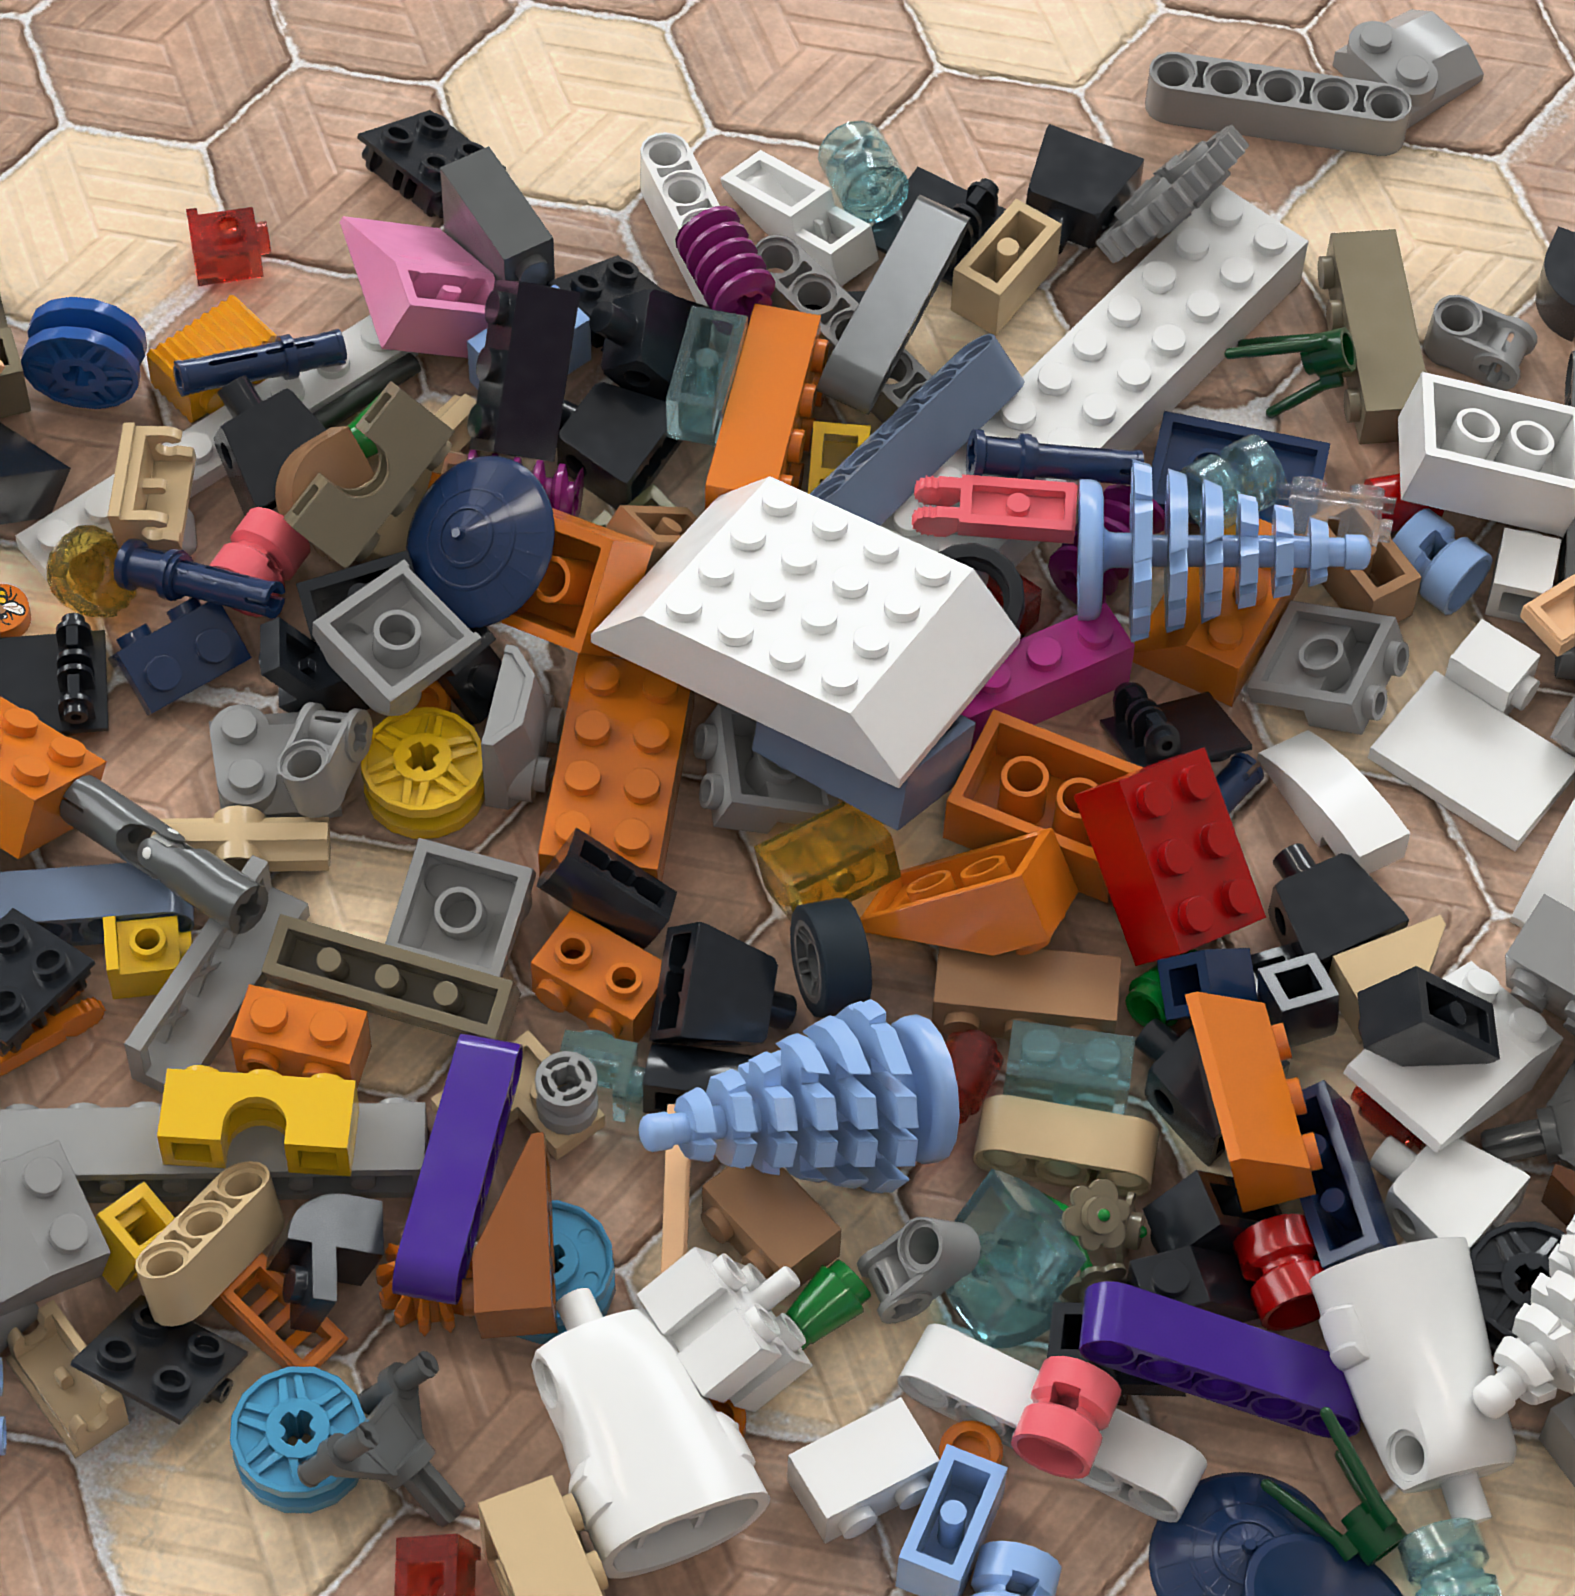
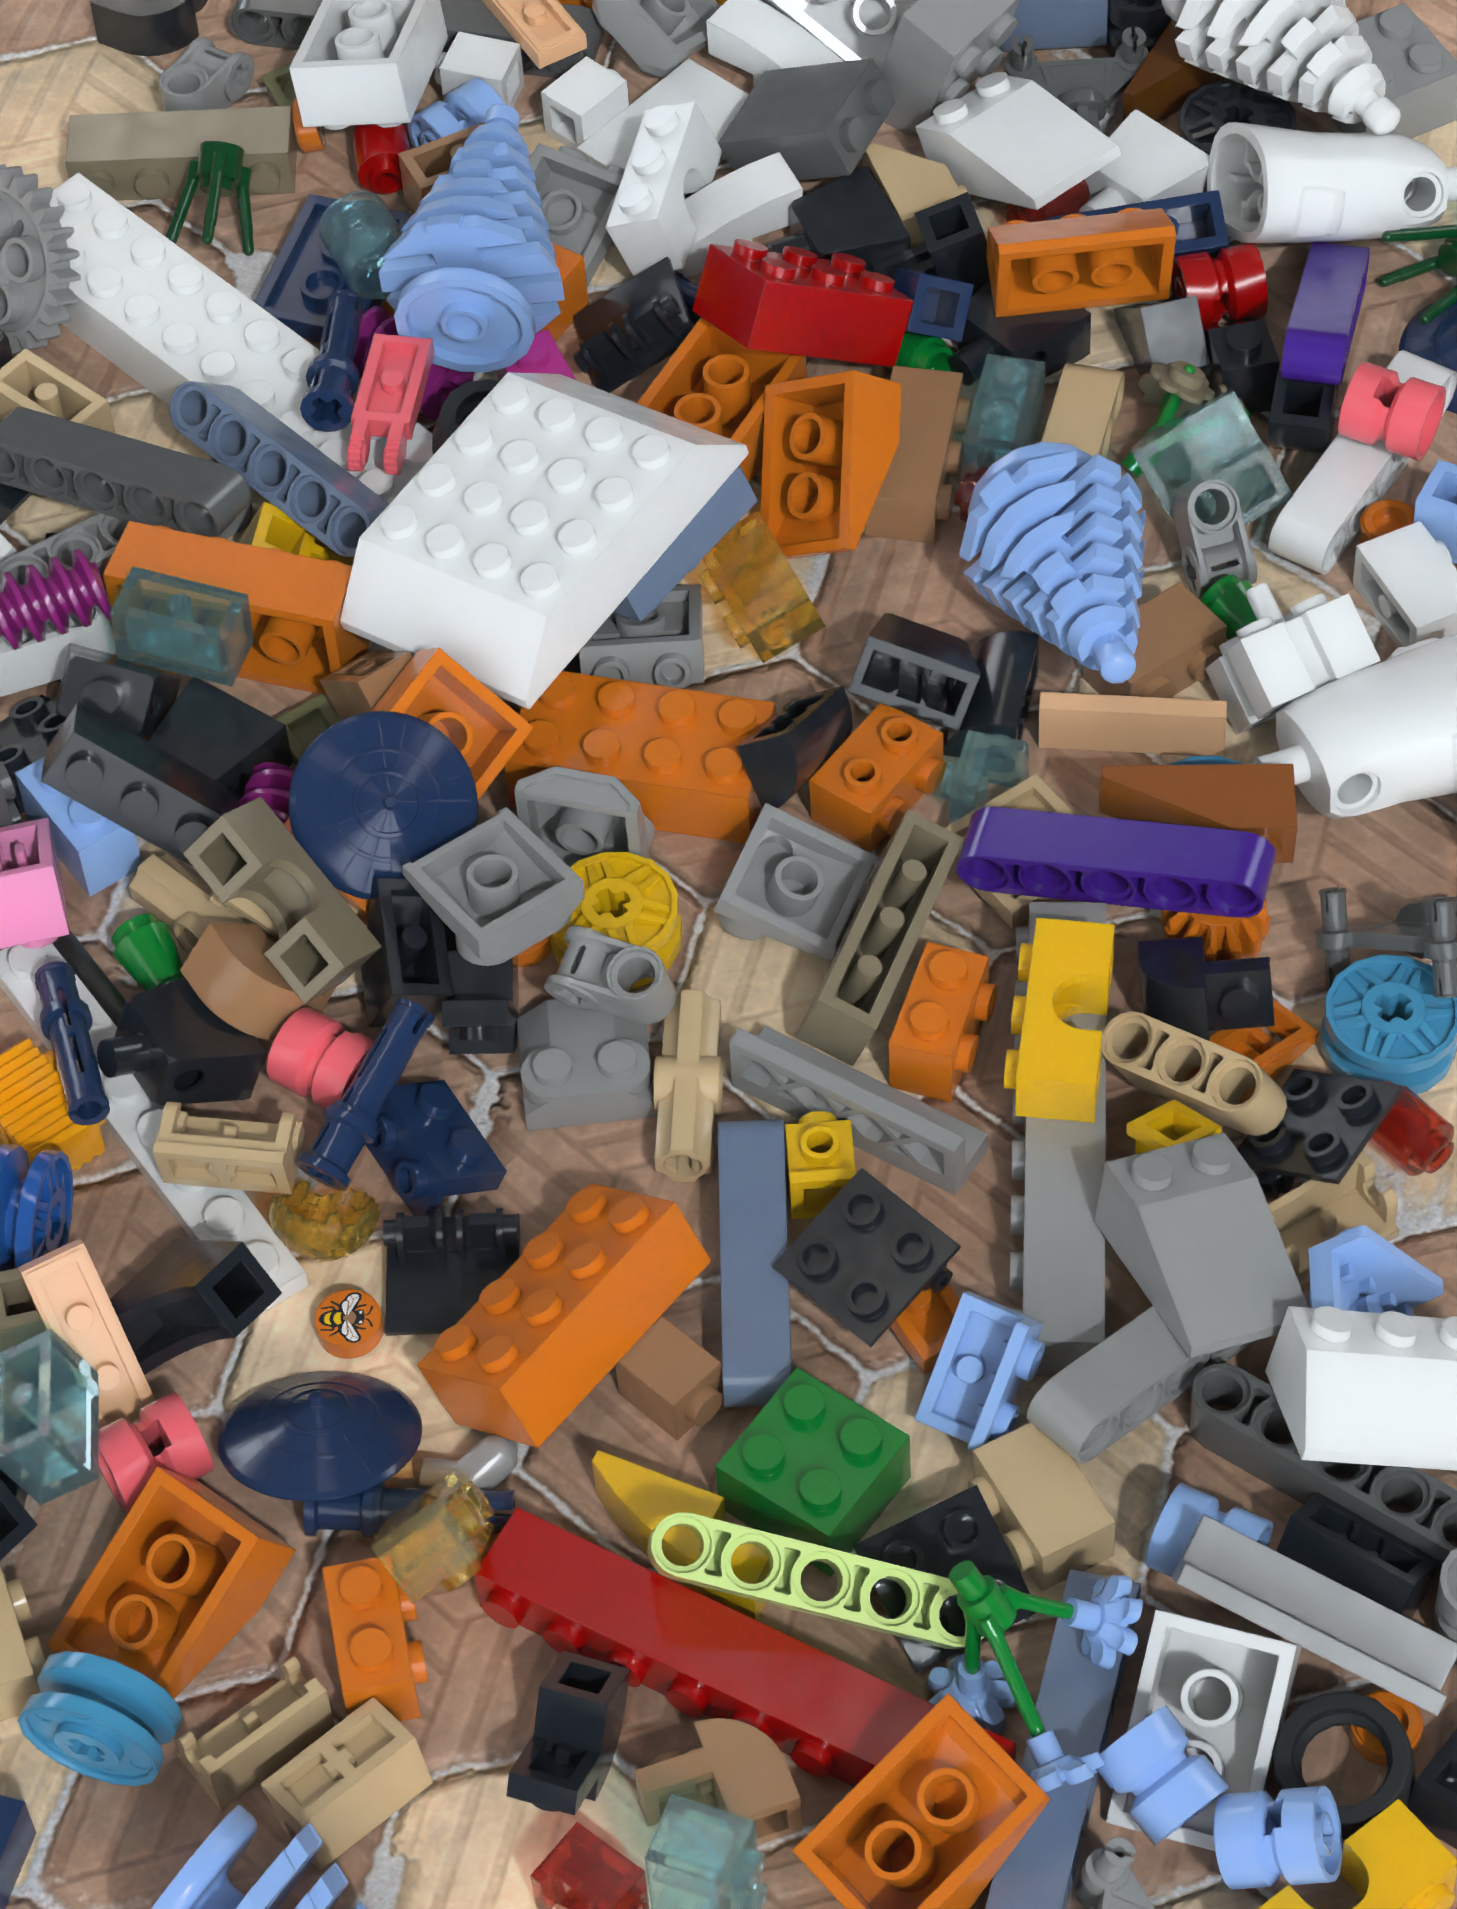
camera: 80 degrees left, 5 degrees down
dark grey piece [60,775,268,934] -> none
light grey wheel [535,1051,598,1135] -> none
black wheel [790,898,872,1018] -> none
clear hinge [1278,476,1397,547] -> none
black slope [1357,966,1500,1067] -> none
none -> white arch [605,101,722,277]
none -> dark grey brick [718,58,896,181]
none -> clear red brick [1369,1081,1454,1176]

